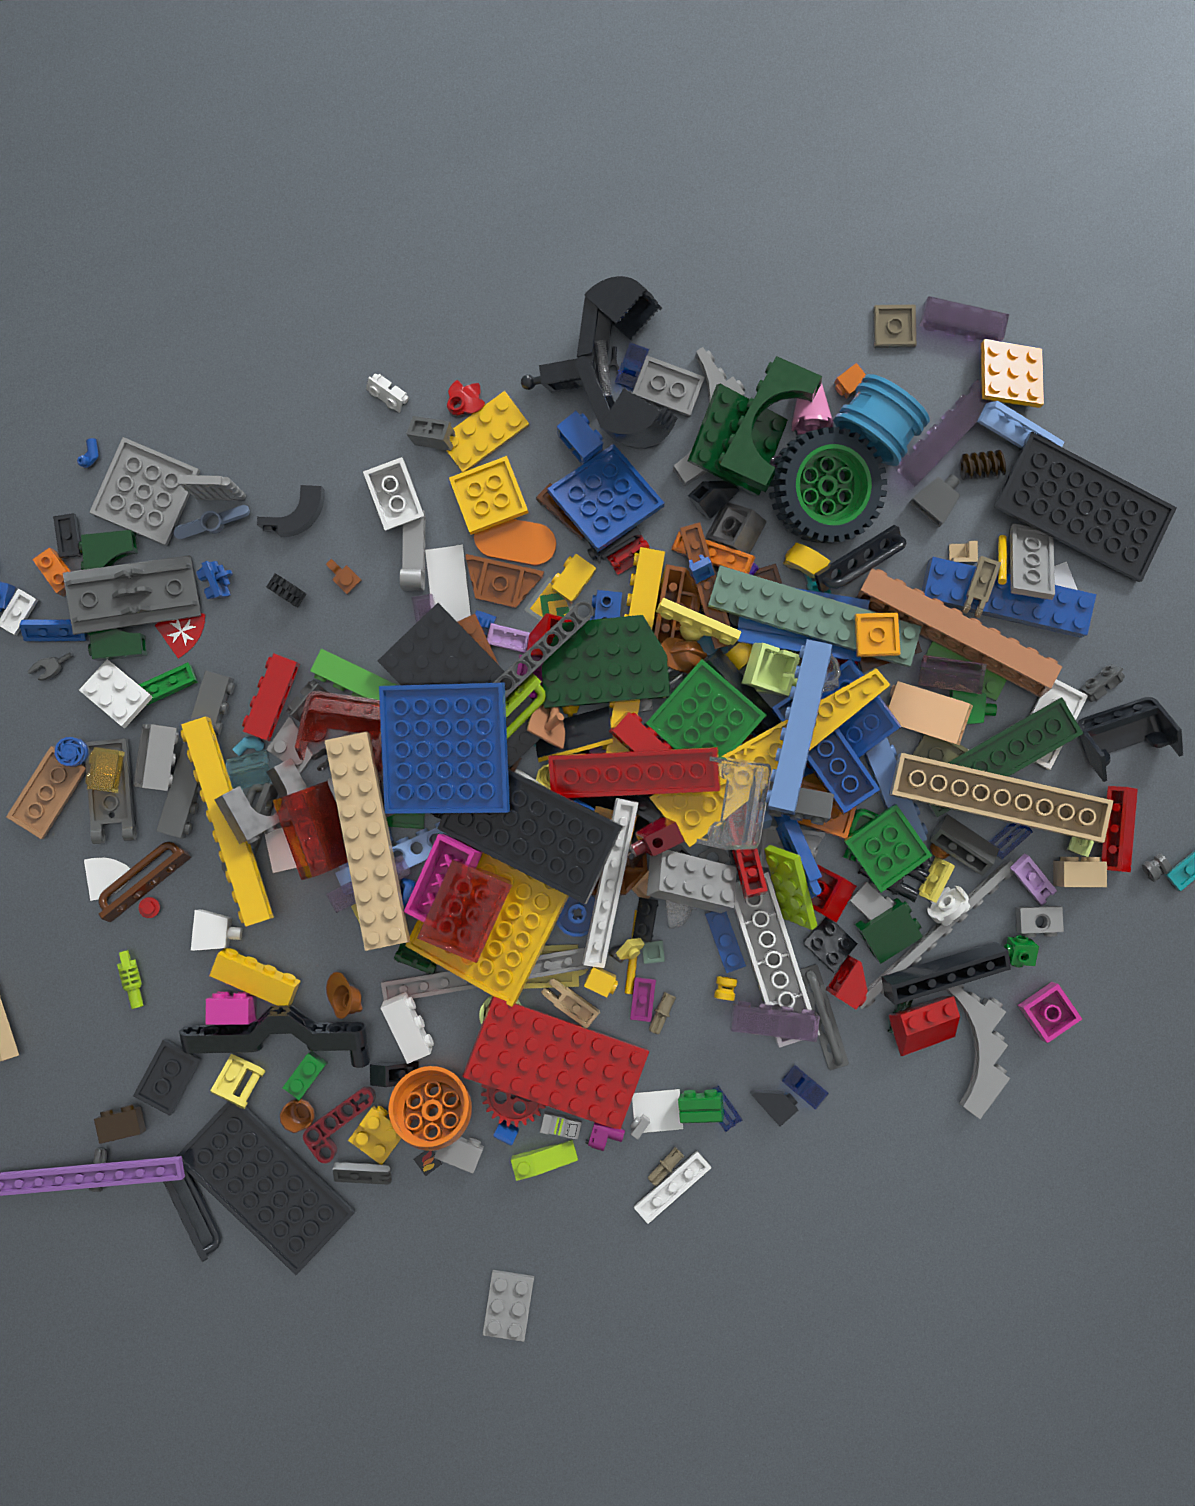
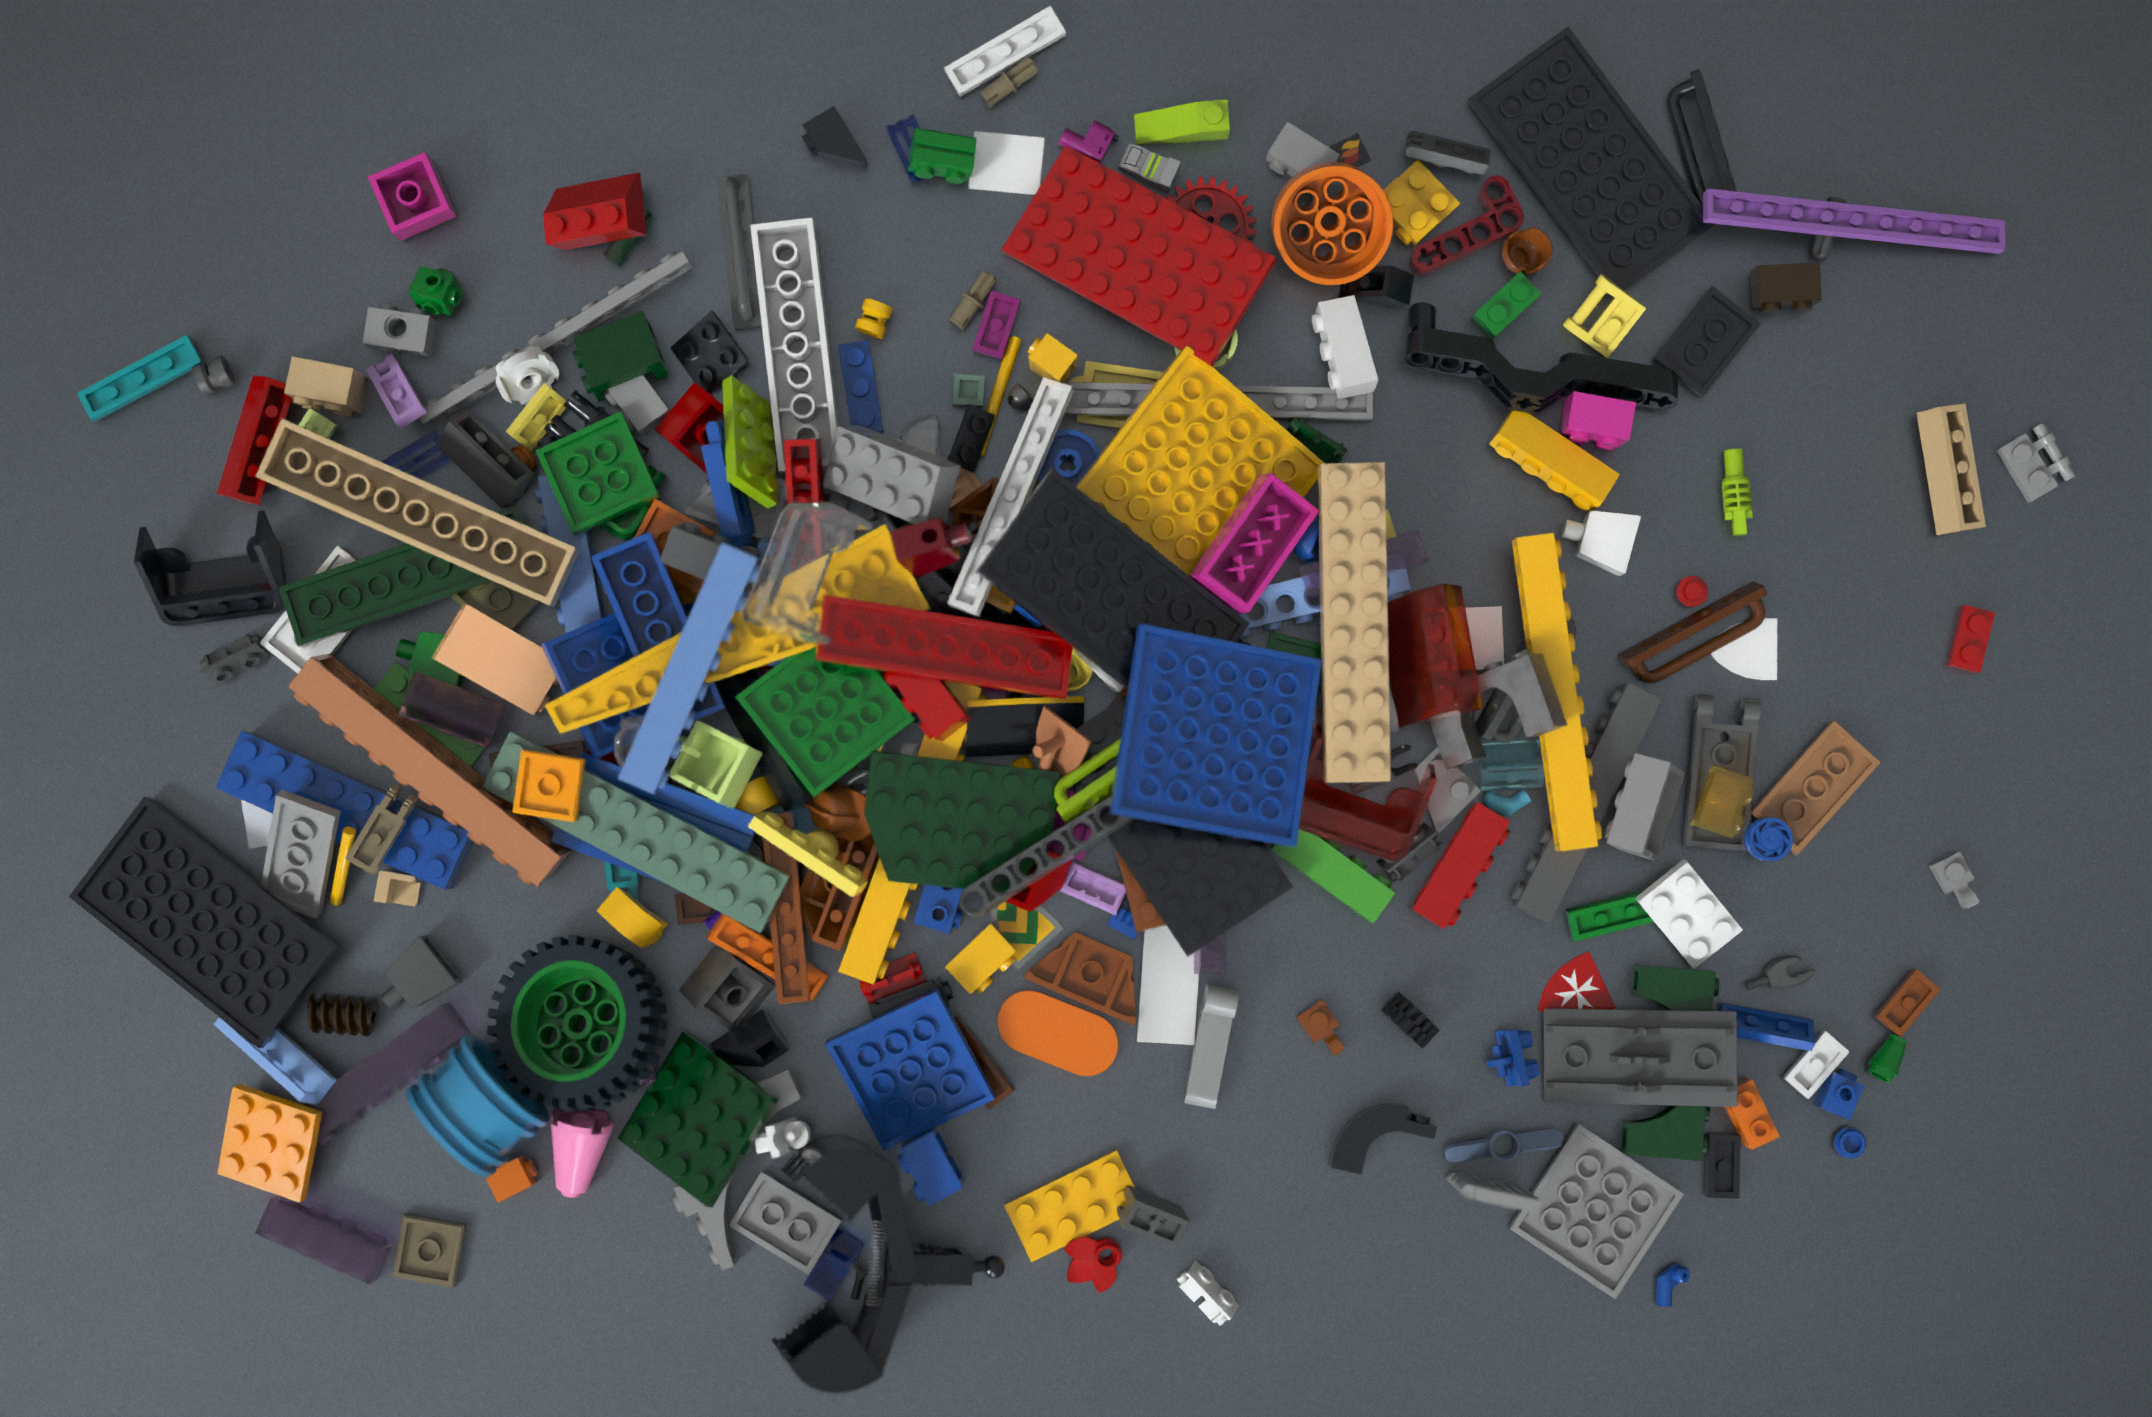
camera: 170 degrees left, 0 degrees up
dark orange piece [326,972,363,1019] -> none
white slope [363,457,424,531] -> none
clear red slope [417,859,512,963] -> none
yellow plate [449,456,529,535] -> none
blue slope [493,1120,519,1146] -> none
tan hinge [542,978,600,1028] -> none
light yellow plate [616,938,645,960] -> none
light grey plate [630,1114,650,1139] -> none
blue tile [689,555,715,584] -> none
dark green arch [718,356,822,493] -> none
clear purple brick [730,1001,820,1042] -> none
clear blue slope [782,1065,829,1110] -> none
black piece [814,525,907,593] -> none
red slope [826,955,868,1010] -> none
black brick [881,942,1011,1005] -> none
light grey arch [946,985,1010,1119] -> none
none -> white hips [754,1116,811,1158]

